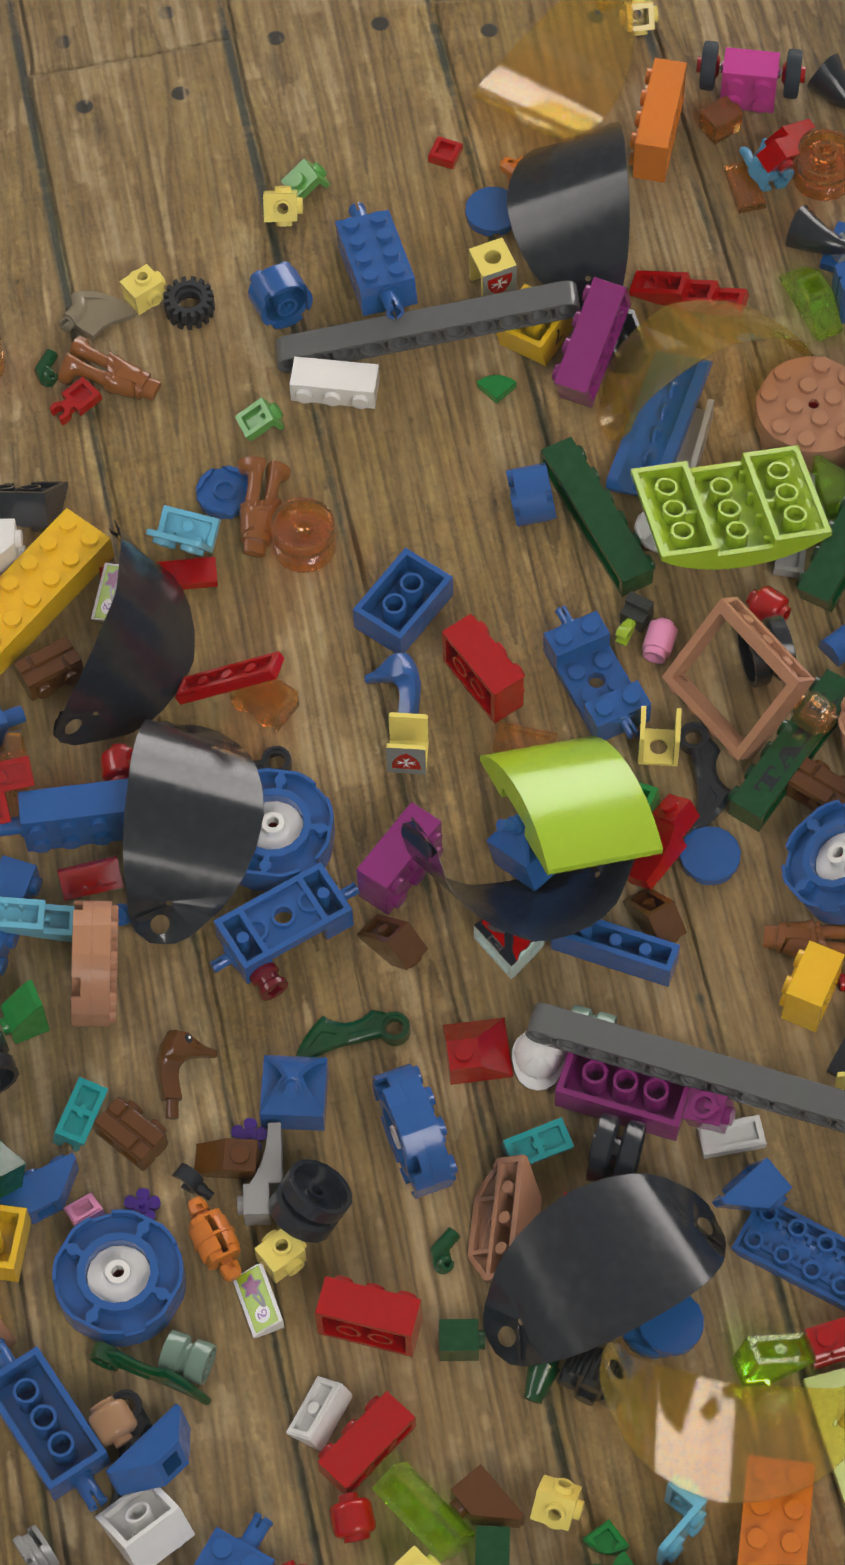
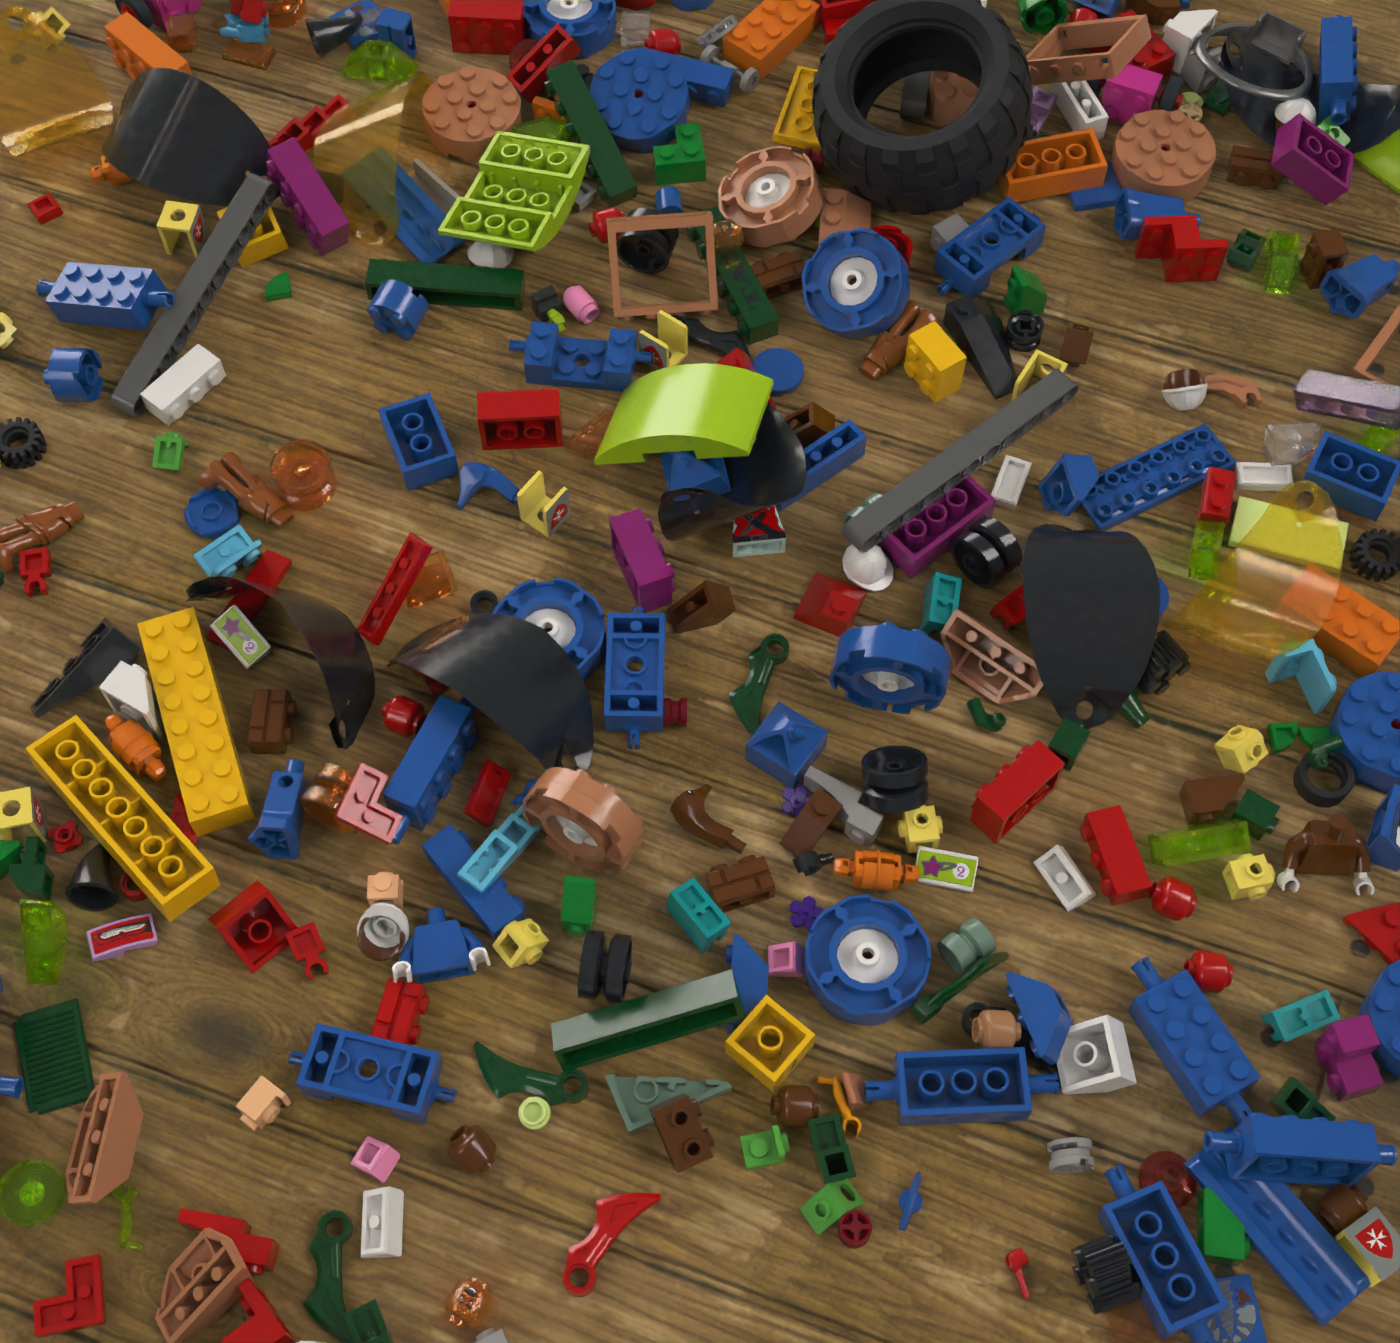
camera: 60 degrees left, 0 degrees up
blue tile [465,187,512,236] -> none
magenta brick [682,1087,736,1134] -> none

